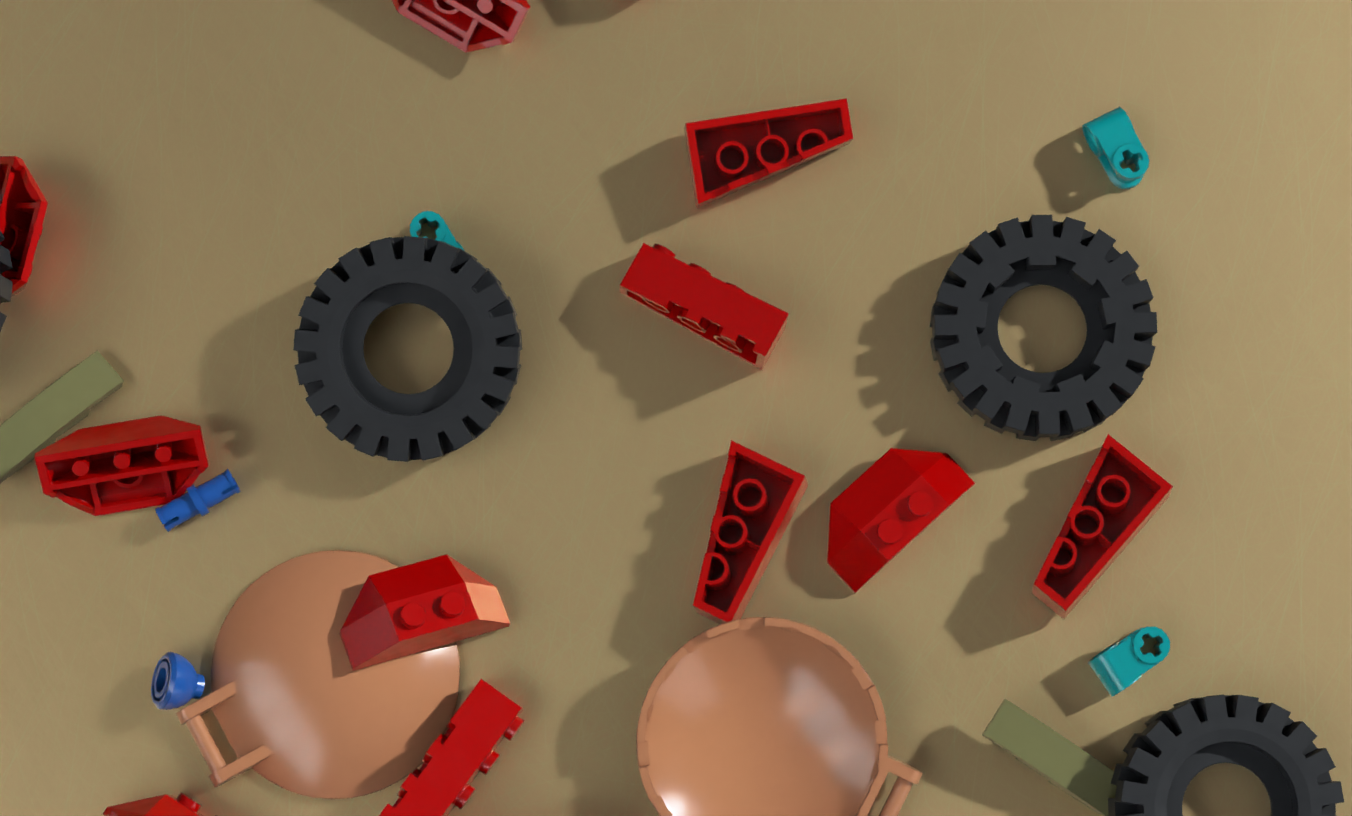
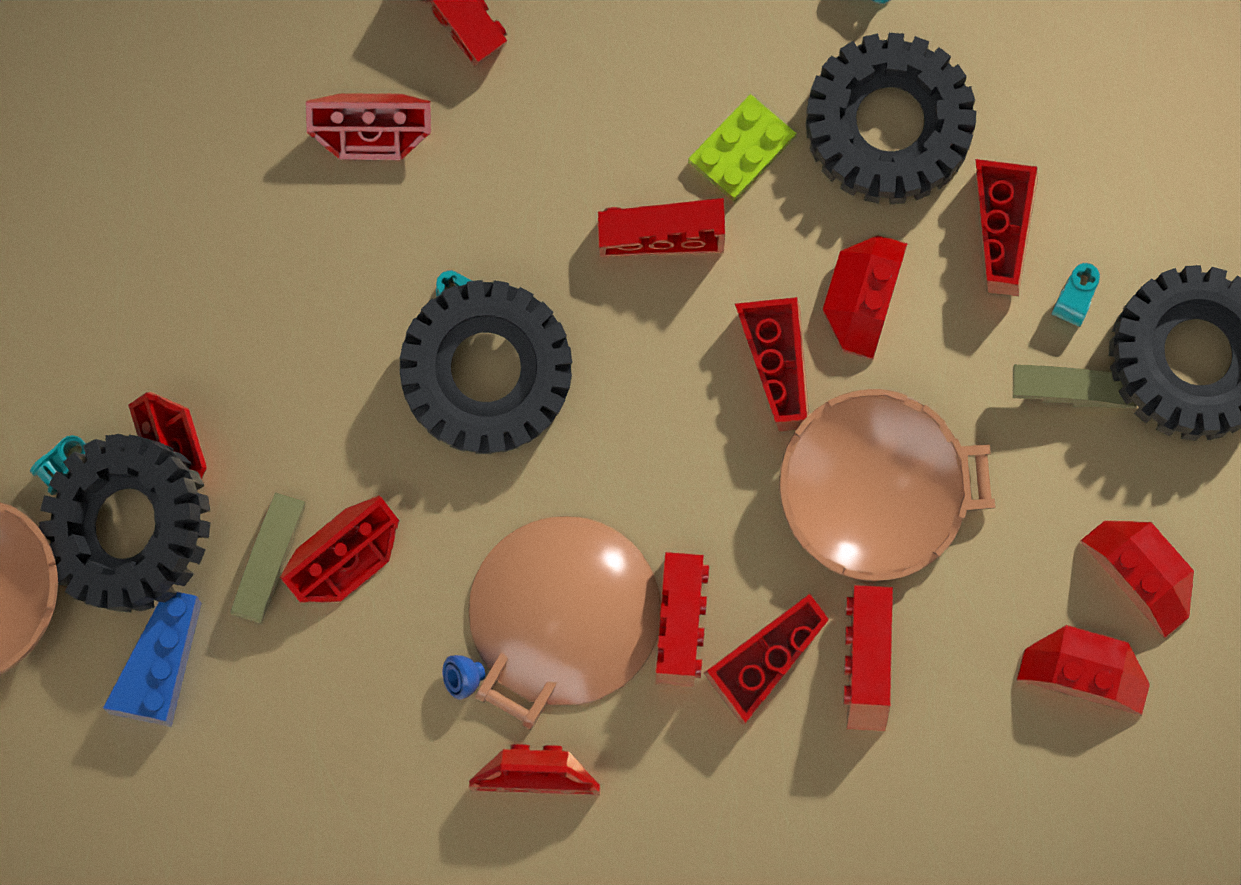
camera: 25 degrees left, 5 degrees down
blue pin [155,469,241,532] -> none
red wedge [339,554,510,671] -> none
red wedge [684,98,853,208] -> none
none -> lime plate [688,94,796,202]

